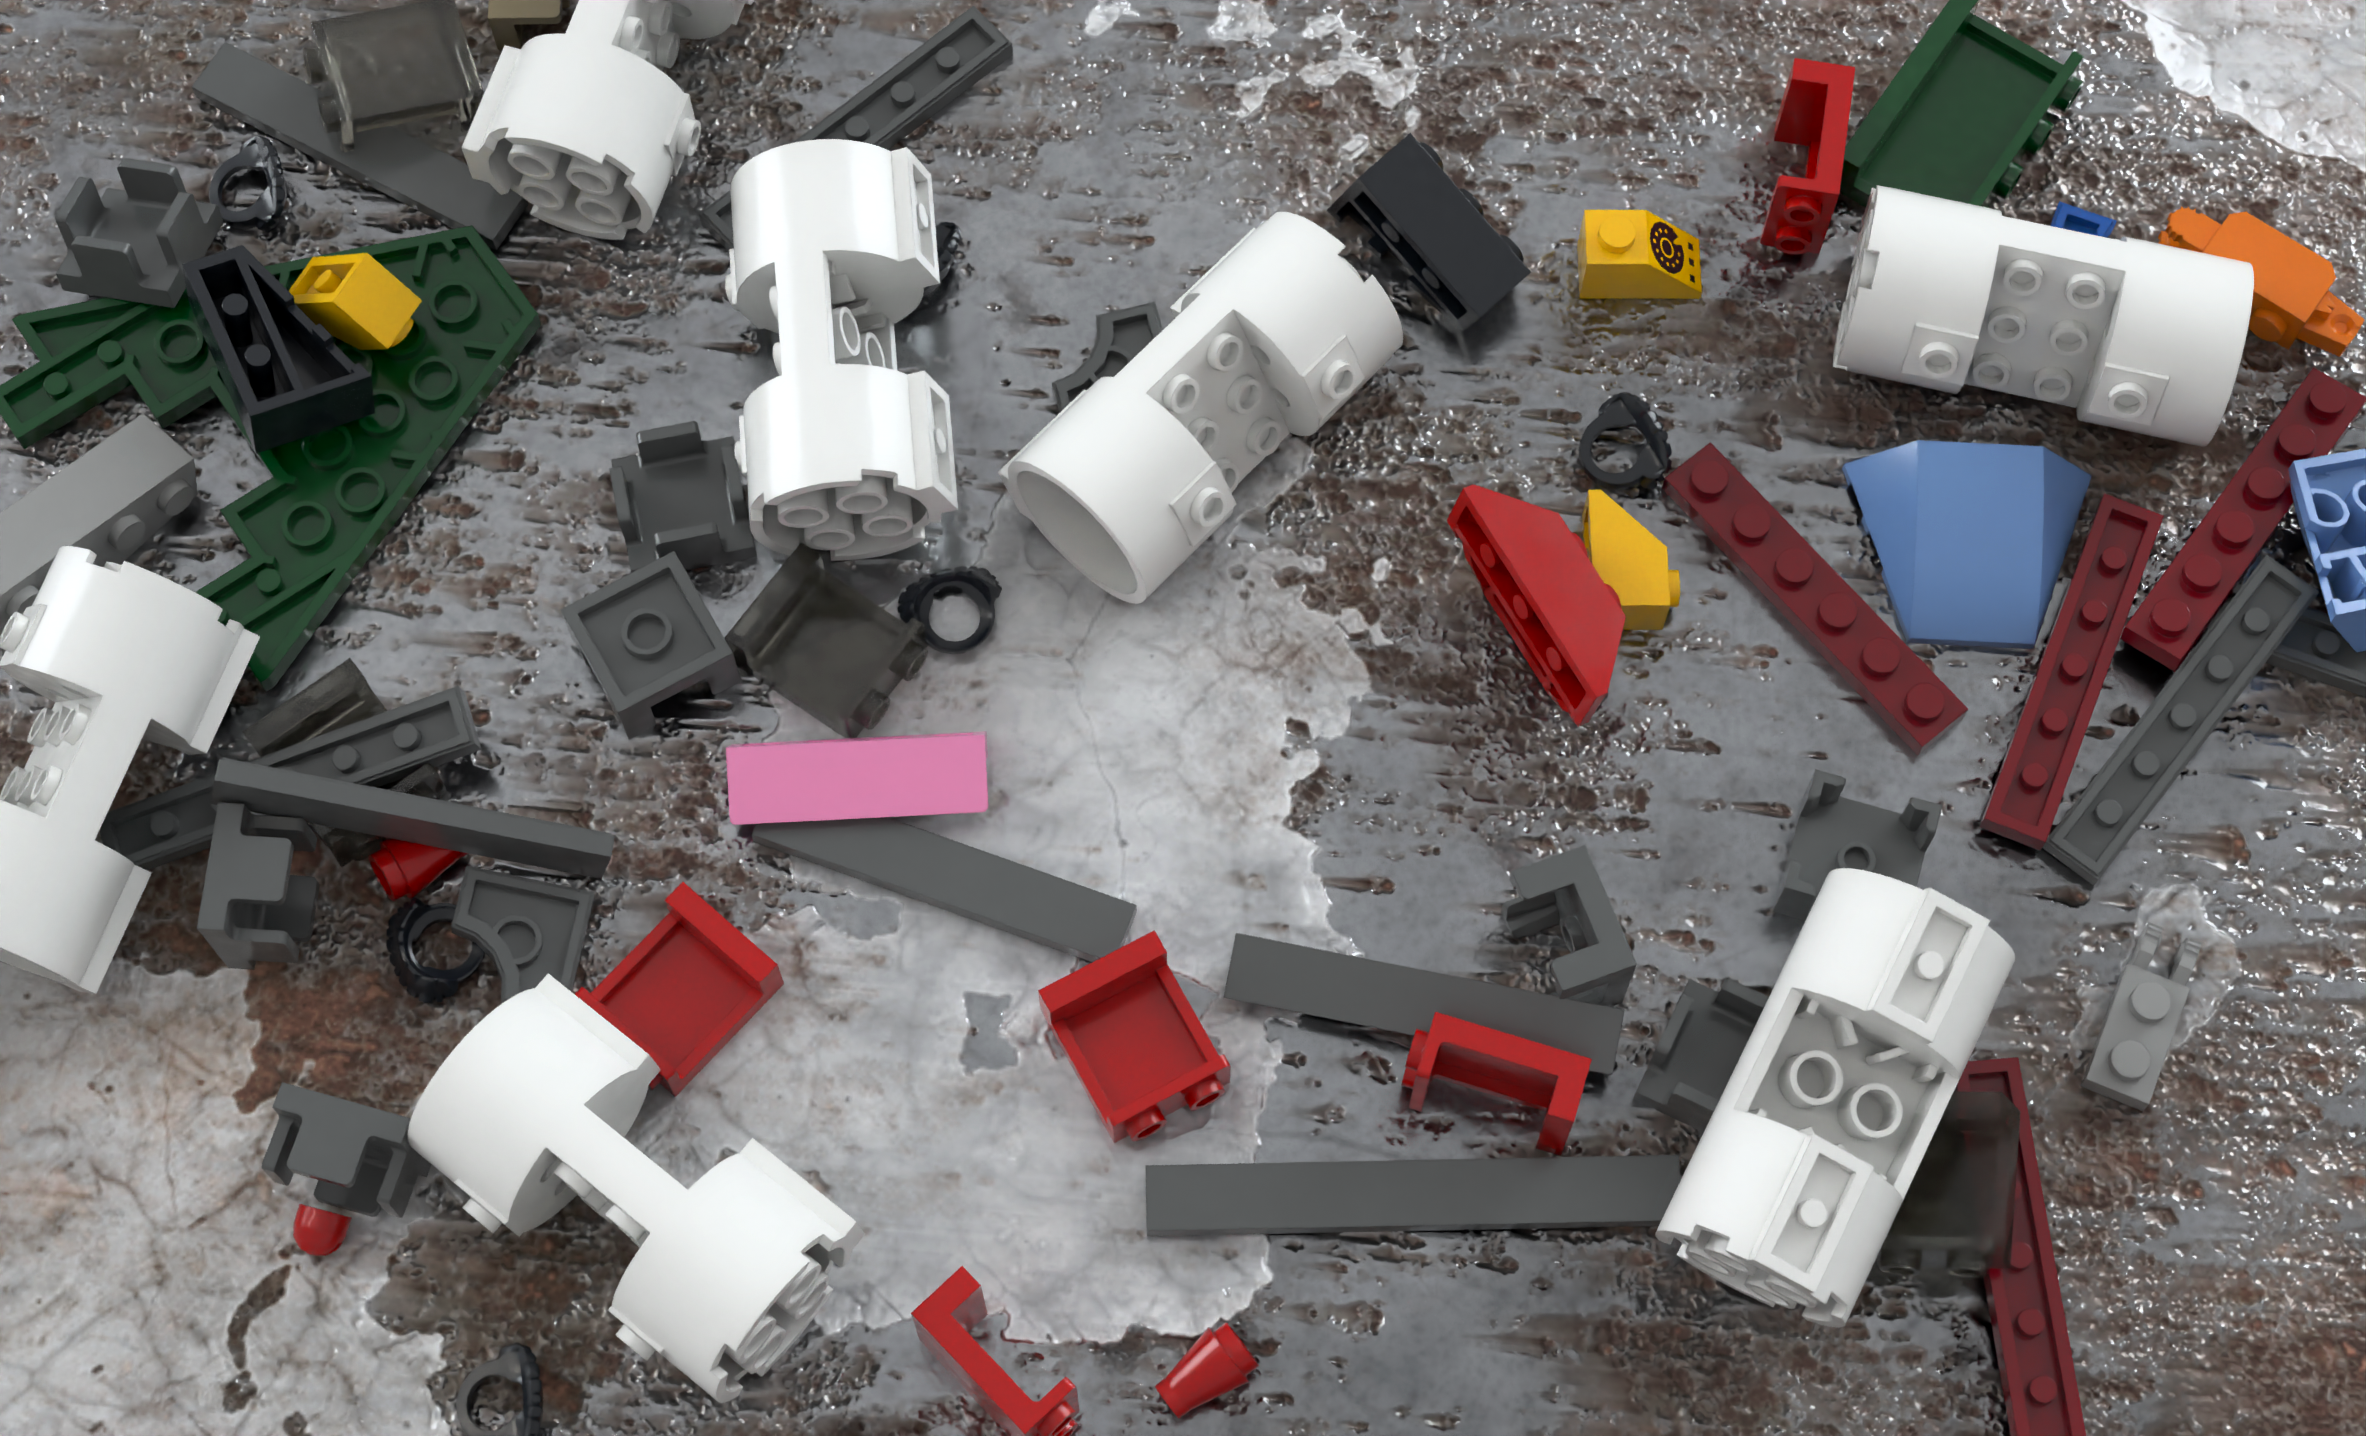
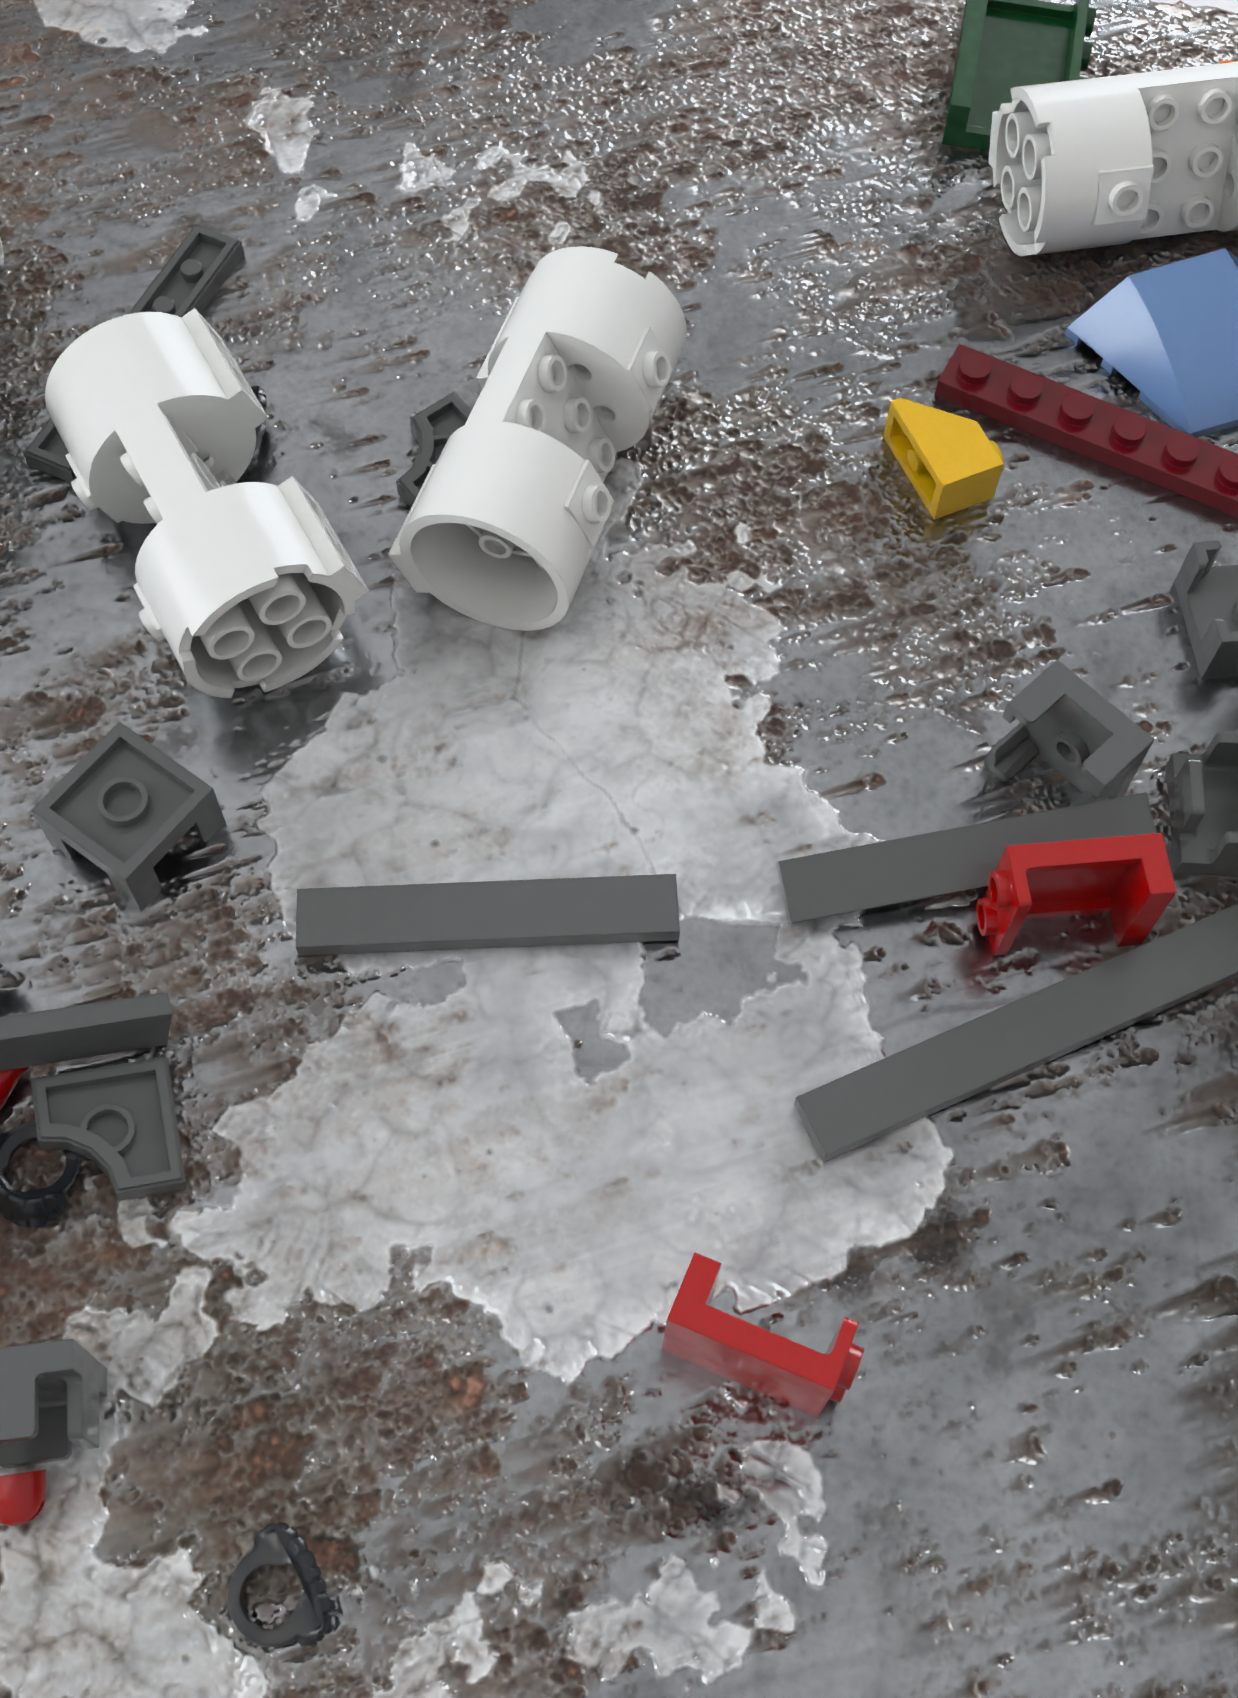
camera: 25 degrees left, 5 degrees down
white cylinder [408,973,865,1403] -> none
red panel [575,882,784,1097] -> none
dark grey panel [609,421,757,573] -> none
clear smoke panel [725,542,928,738] -> none
bright pink panel [726,731,989,825] -> none
black piece [897,566,1002,654] -> none
red panel [1038,930,1231,1143] -> none
red cone [1155,1322,1259,1419] -> none
black wedge [1327,133,1531,332] -> none
red wedge [1447,484,1626,727] -> none
yellow slope [1577,210,1702,299] -> none
black piece [1579,392,1672,491] -> none
red panel [1760,58,1855,254] -> none

